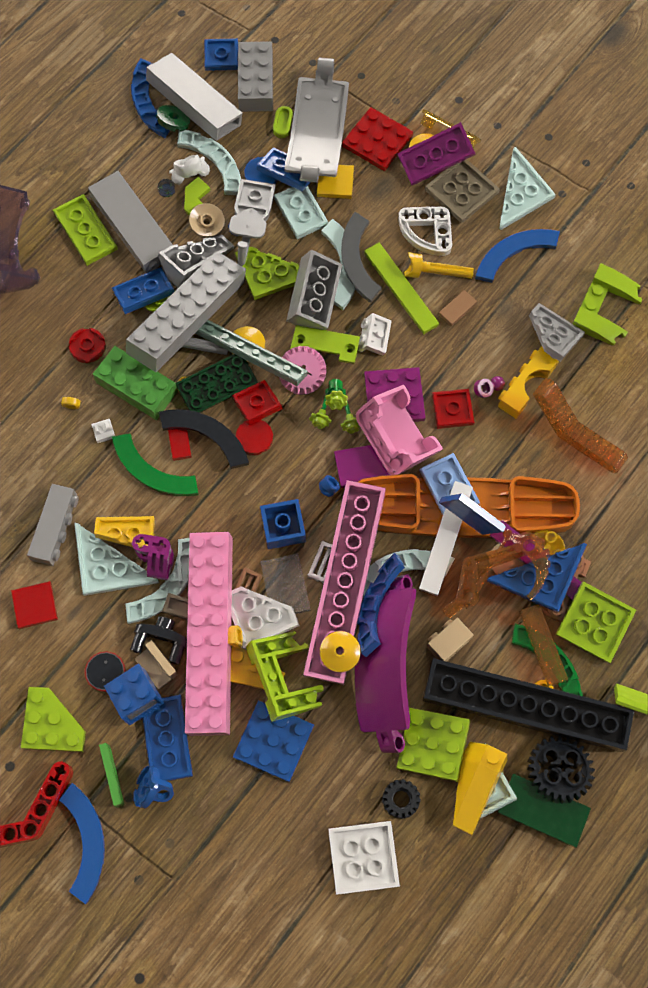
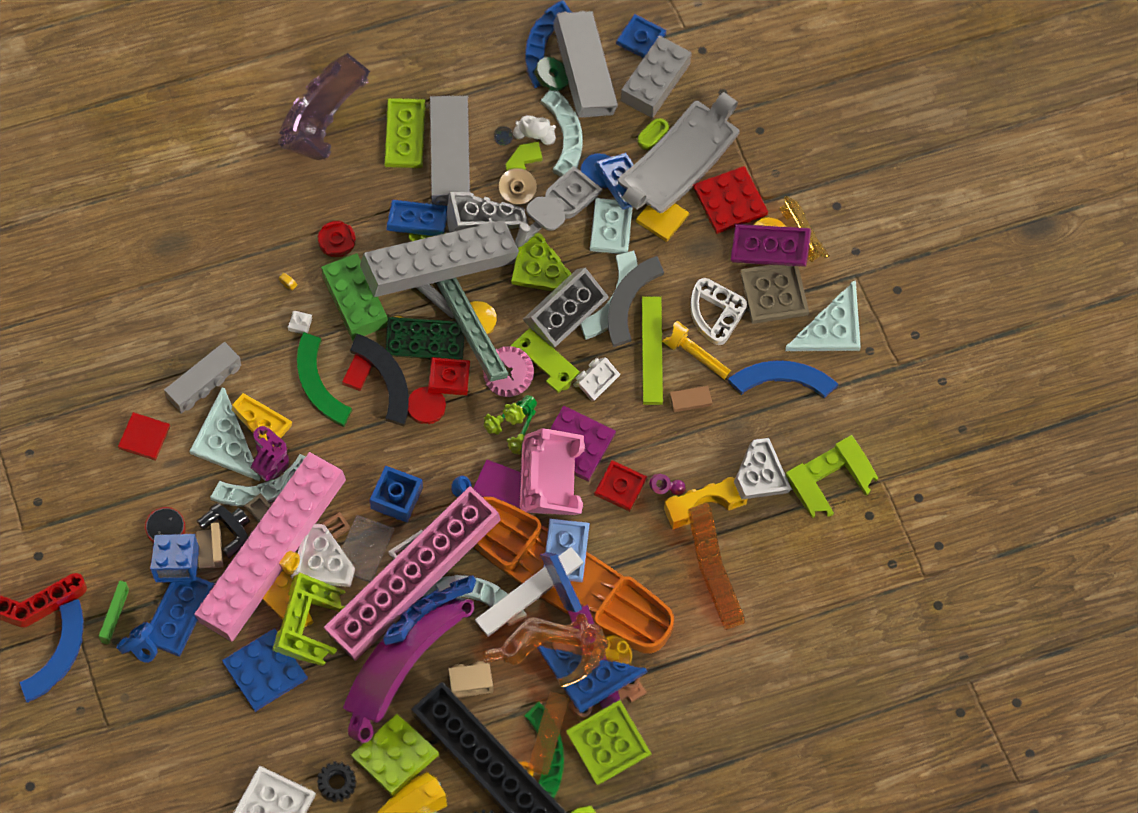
camera: 30 degrees right, 5 degrees down
lime plate [21,687,86,752] -> none
yellow dish [320,631,361,672] -> none

